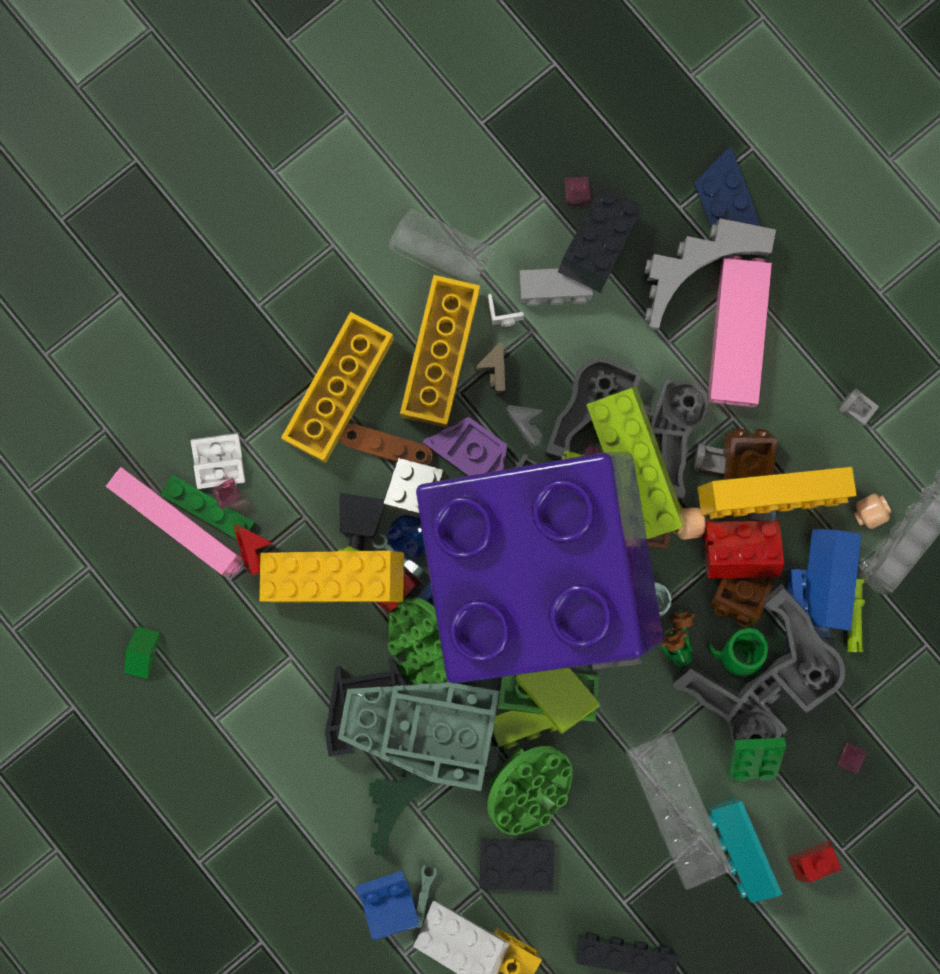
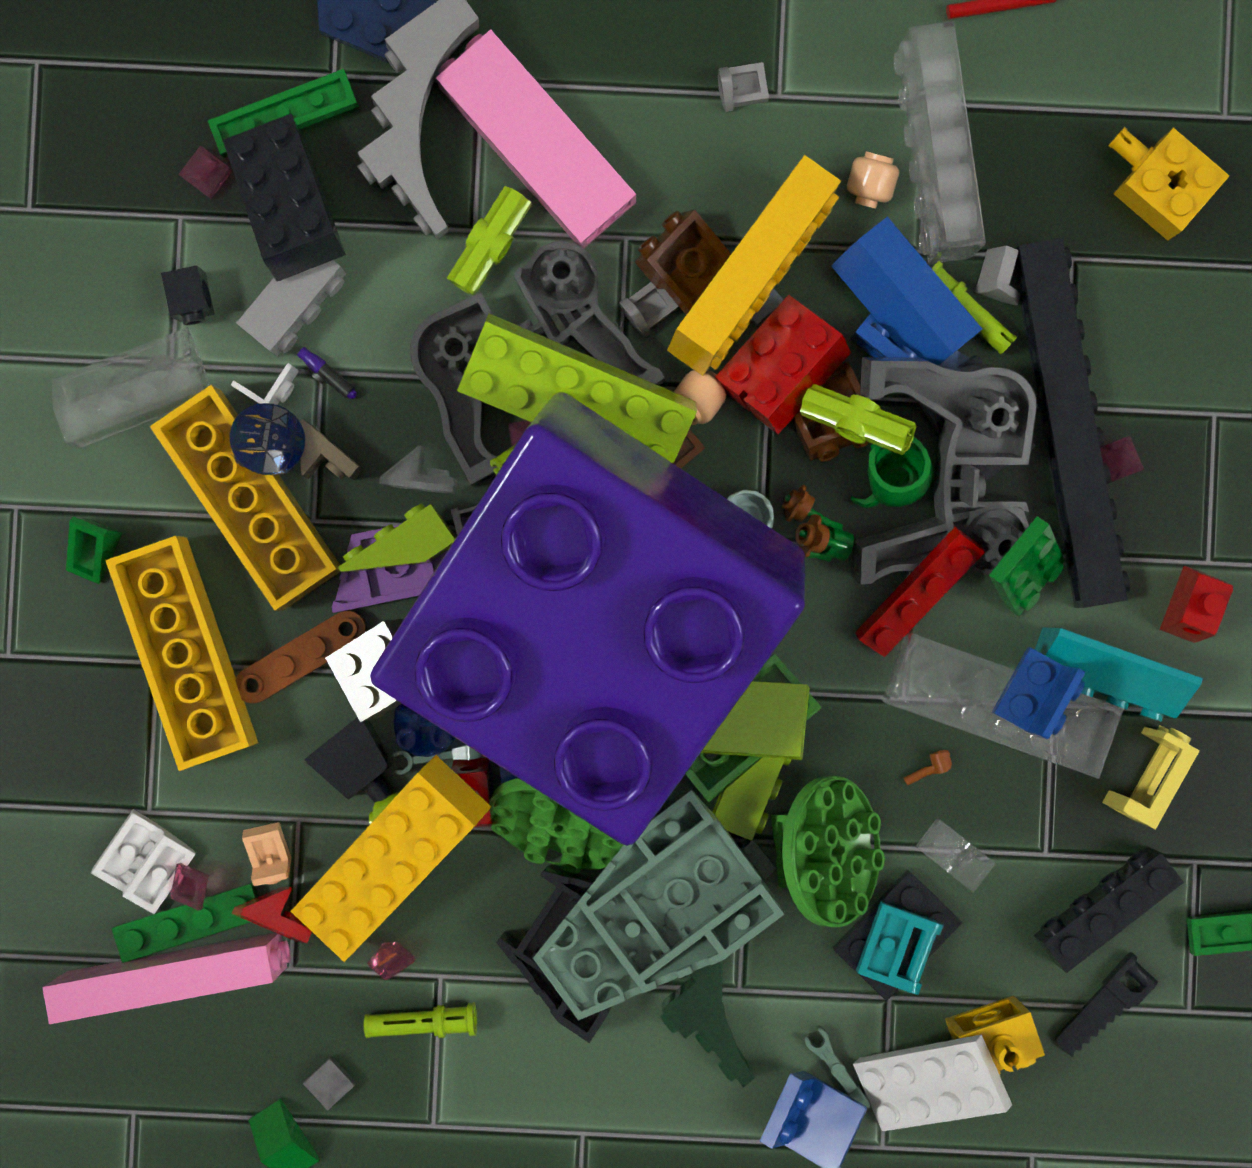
camera: 45 degrees left, 5 degrees up
none -> green slope [66,516,122,584]
none -> black brick [161,265,215,325]
none -> green plate [207,69,359,158]
none -> clear blue dish [230,403,305,475]
none -> light nougat bracket [242,822,292,886]
none -> piece [297,347,357,399]
none -> flat silver tile [303,1056,356,1111]
none -> lime slope [338,503,456,573]
none -> lime pin [364,1002,477,1038]
none -> clear pink slope [367,942,416,980]
none -> lime piece [447,186,532,296]
none -> lime piece [800,384,917,455]
none -> red plate [855,527,985,657]
none -> teal plate [856,901,944,995]
none -> dark orange hand [904,750,952,785]
none -> clear slope [915,818,996,893]
none -> light grey tile [975,246,1021,305]
none -> blue bracket [991,647,1085,739]
none -> black brick [1014,238,1130,608]
none -> light yellow window [1102,725,1200,830]

